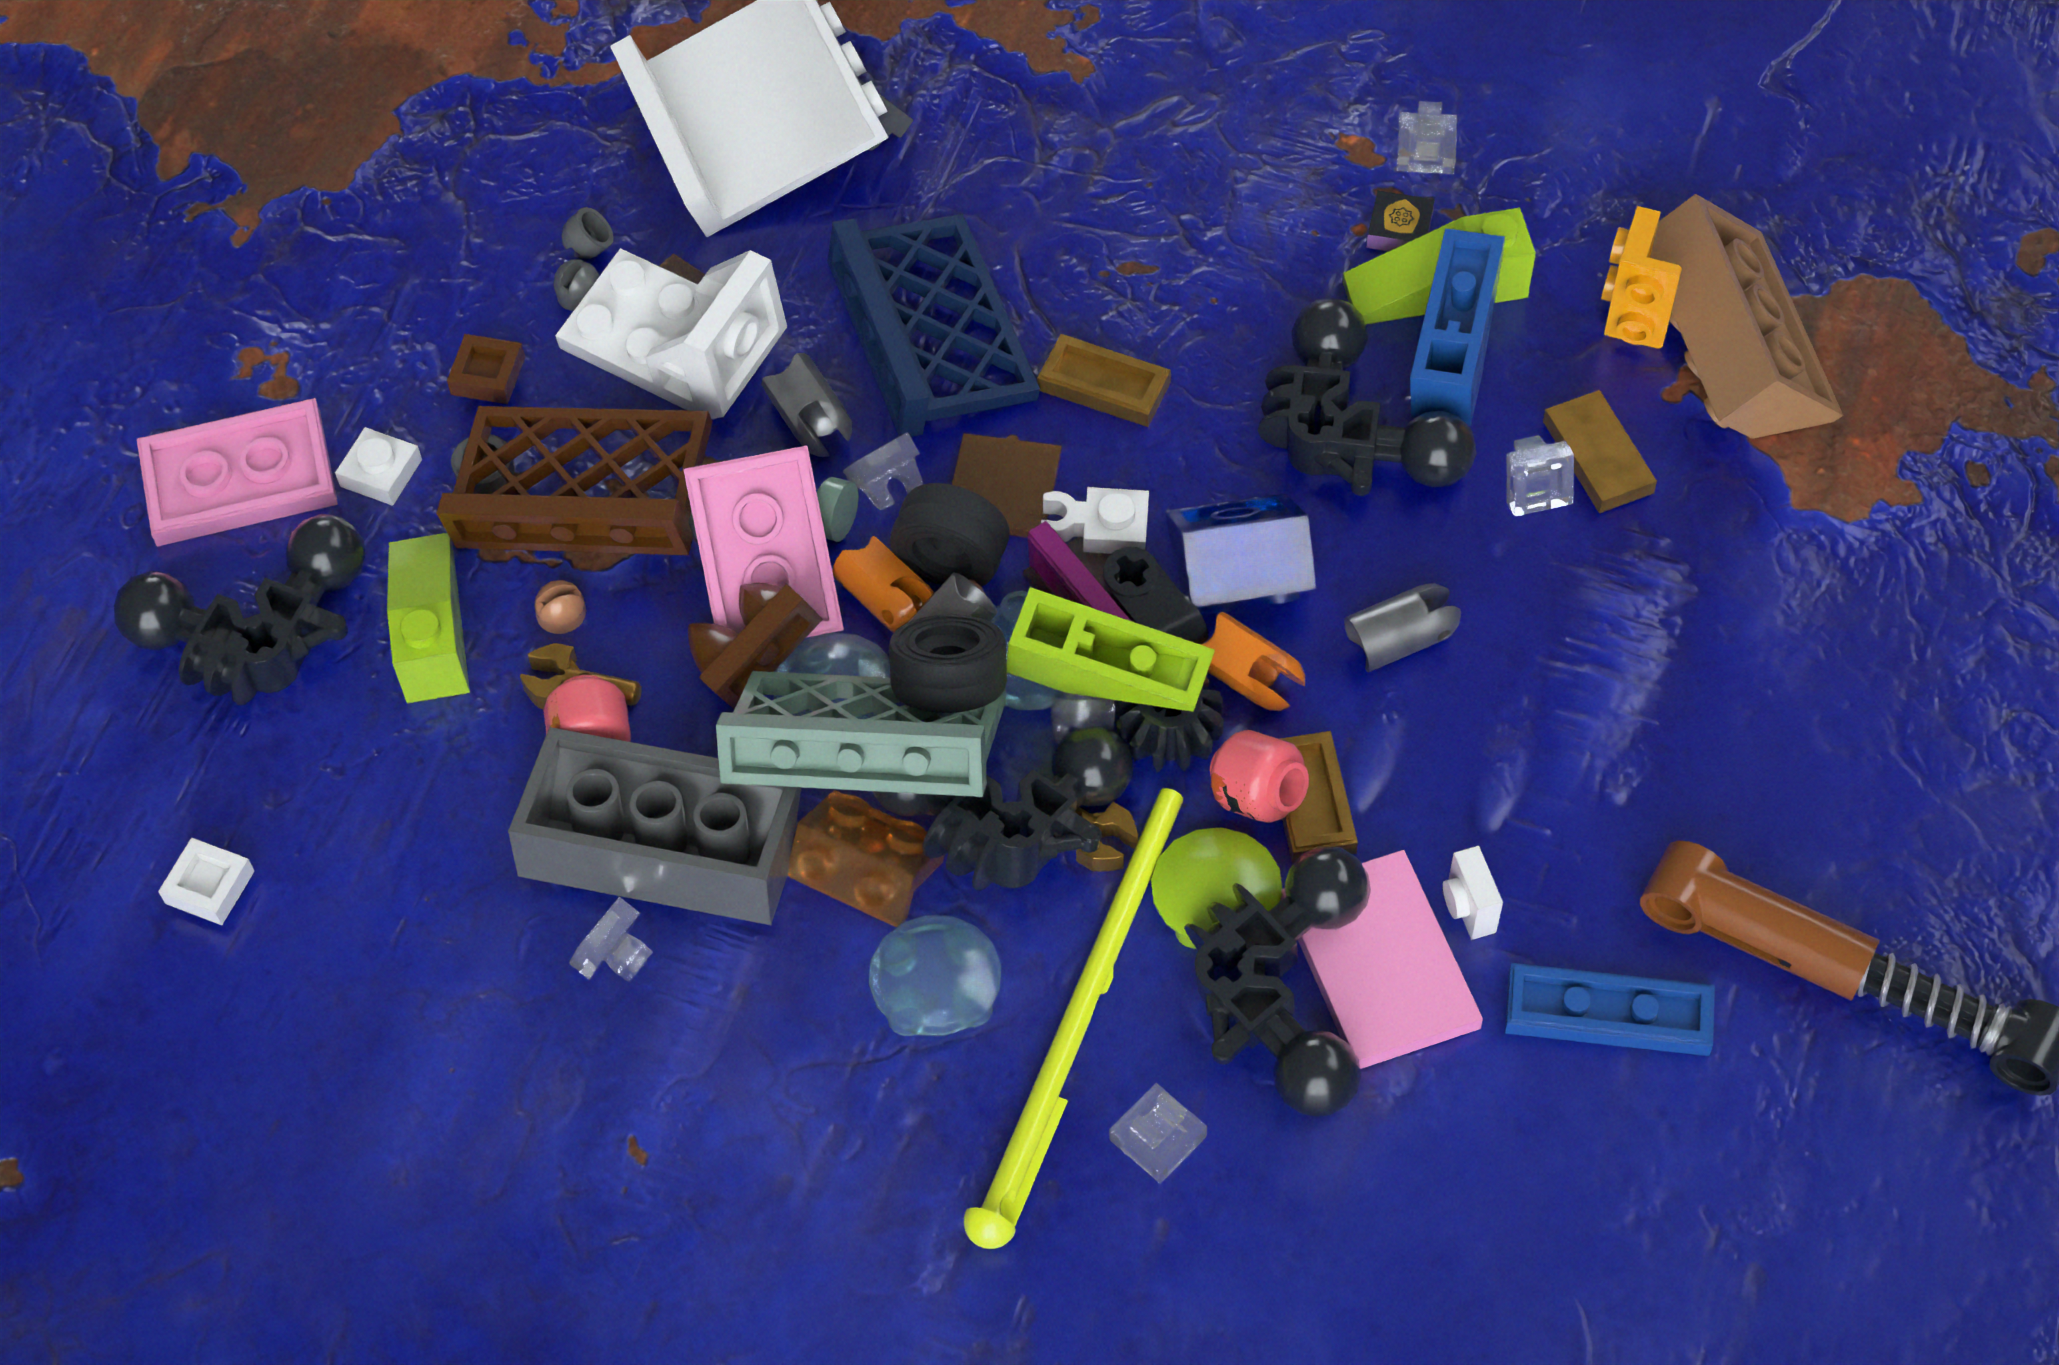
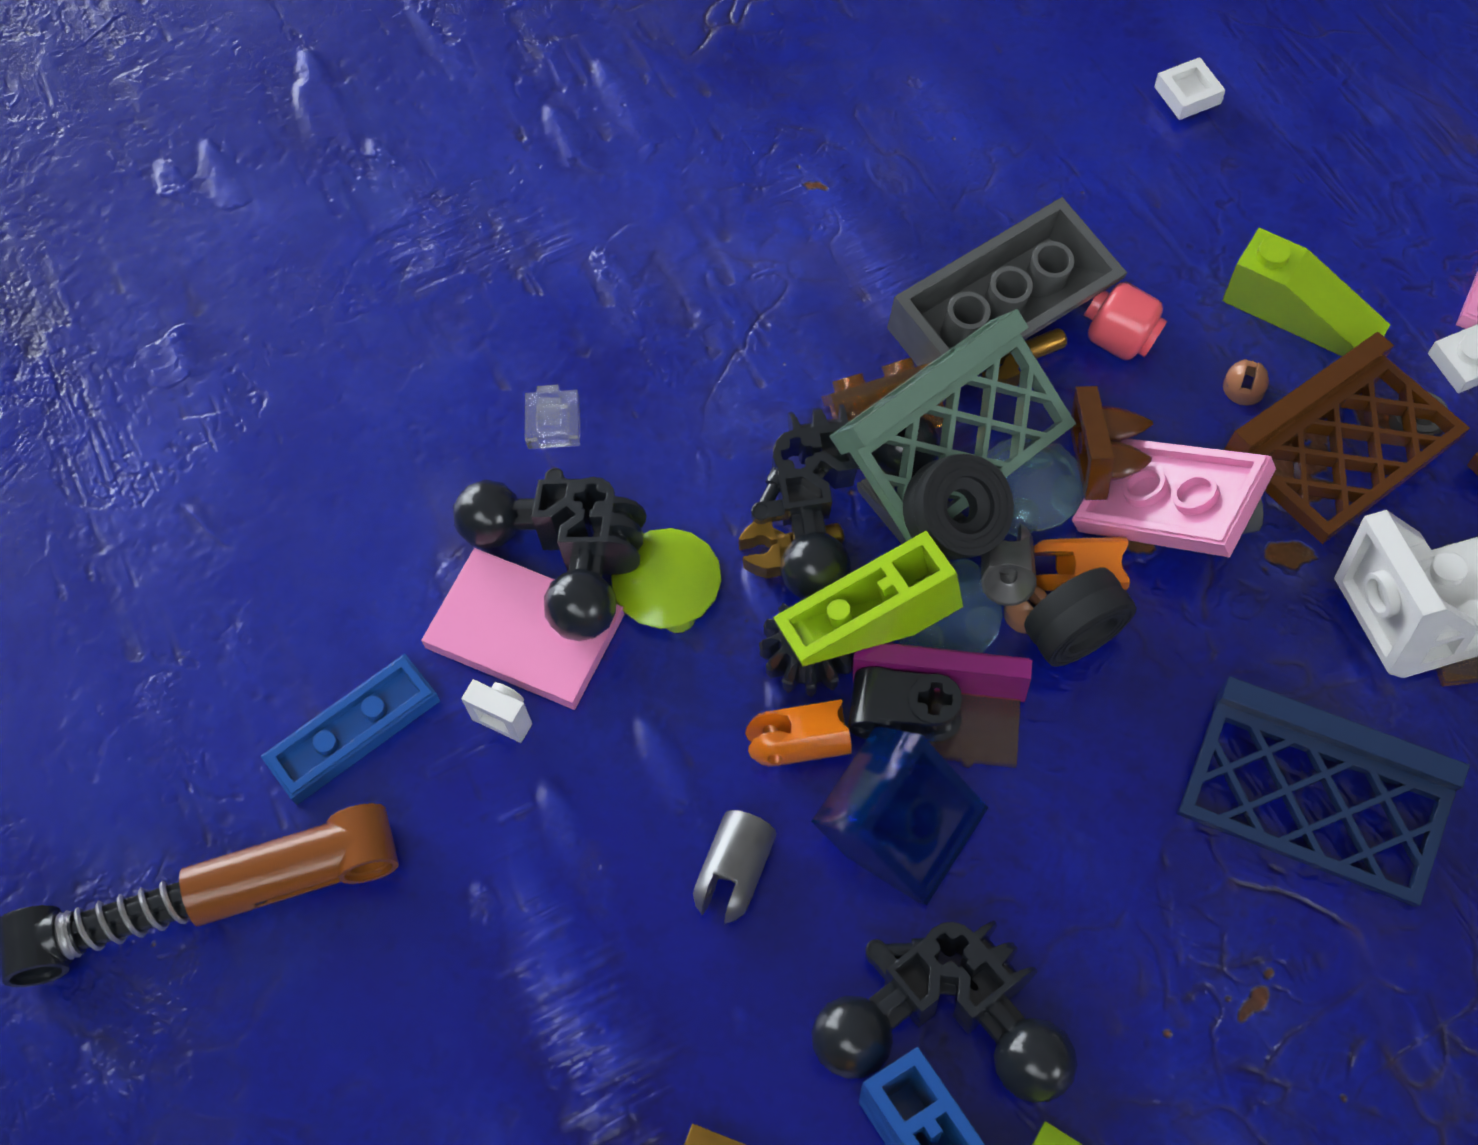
camera: 135 degrees right, 5 degrees up
black piece [114,514,366,705] -> none
pearl gold bar [520,643,641,709] -> none
clear tile [569,897,652,982] -> none
flat silver piece [762,353,852,457] -> none
sand green tile [817,477,859,542] -> none
clear tile [843,432,923,510] -> none
clear light blue dish [869,915,1001,1036] -> none
clear orange piece [952,433,1062,537] -> none
neon yellow bar [964,788,1183,1249] -> none
pearl gold tile [1037,334,1171,427] -> none
white plate [1041,487,1149,554] -> none
coral head [1210,730,1309,823] -> none
pearl gold tile [1280,731,1358,863] -> none
clear tile [1507,435,1574,517] -> none

